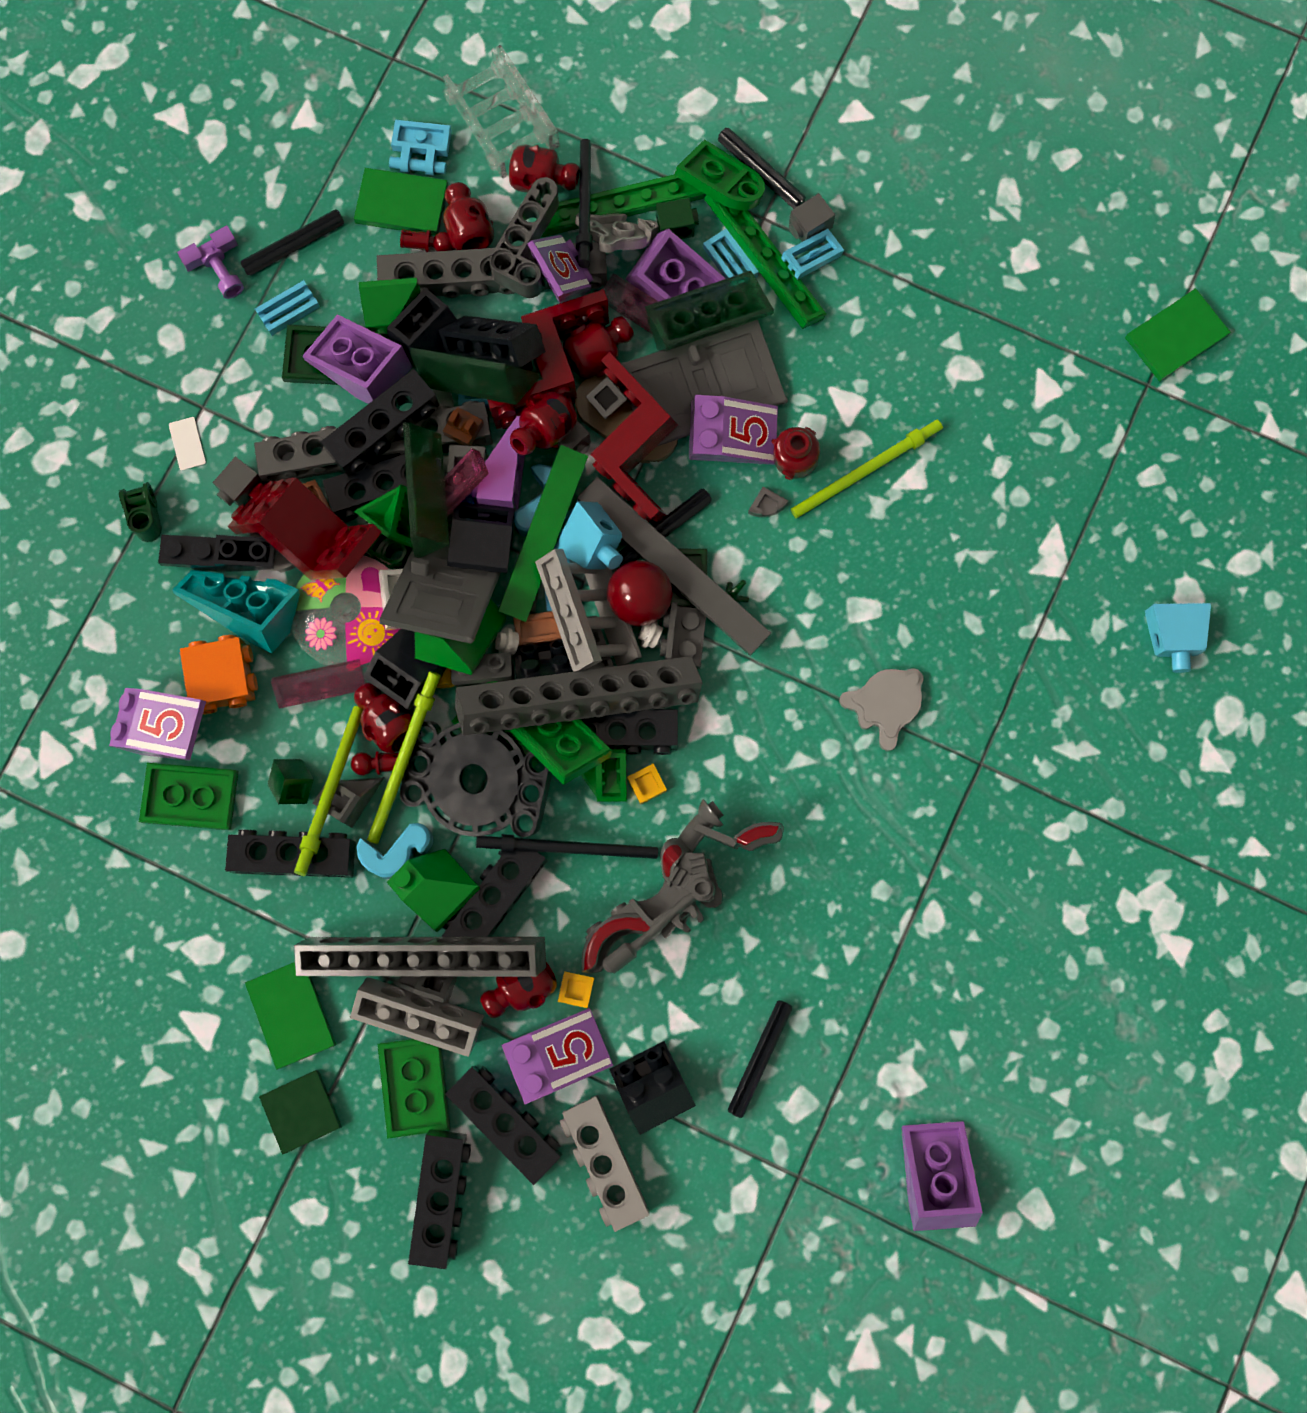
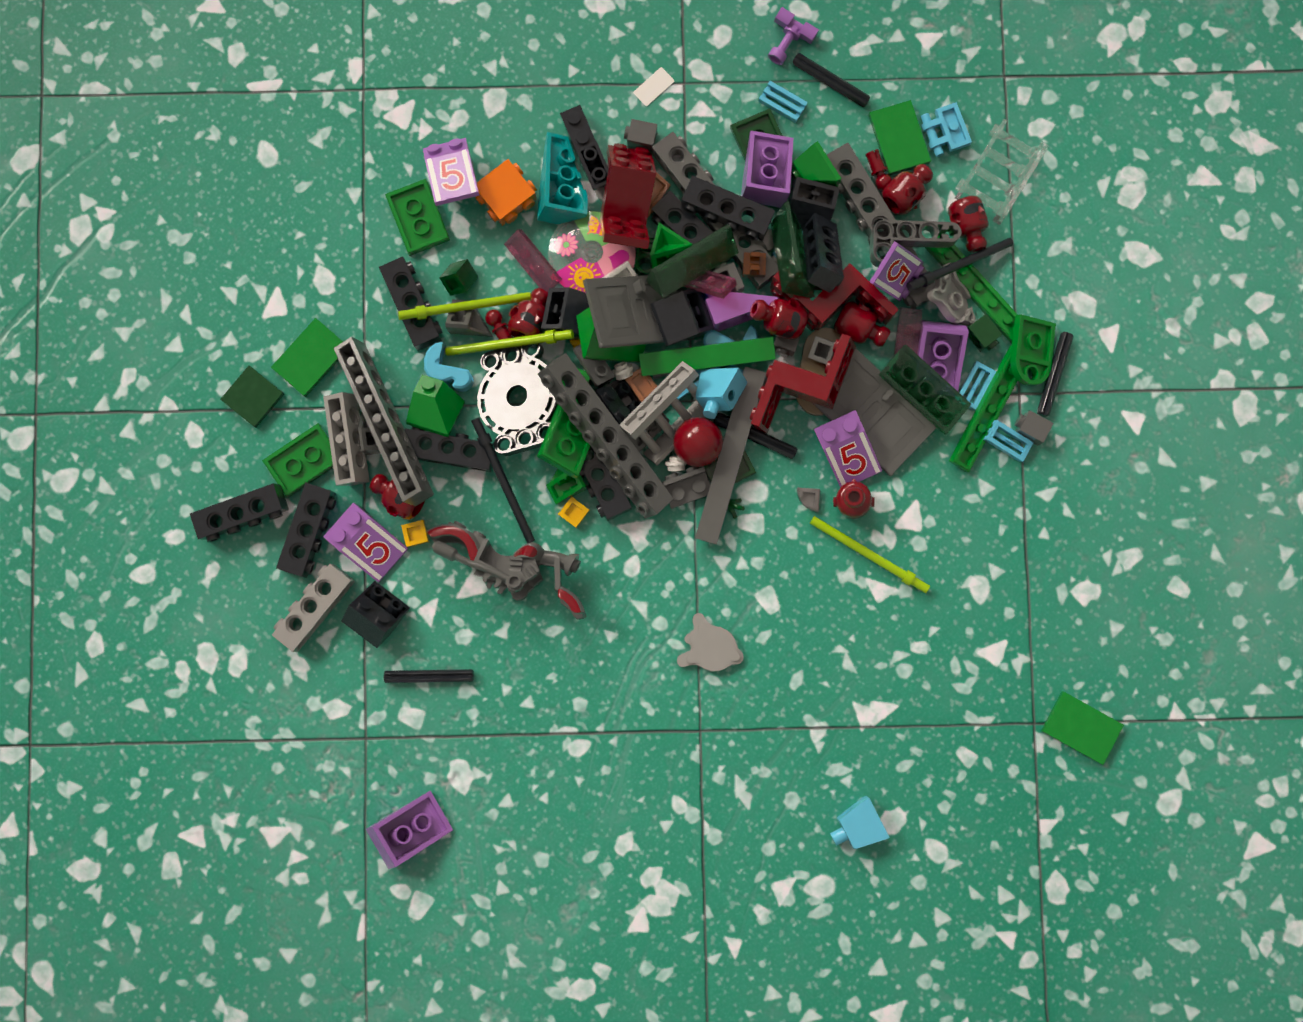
camera: 60 degrees right, 5 degrees up
dark green piece [119,482,162,542] -> none

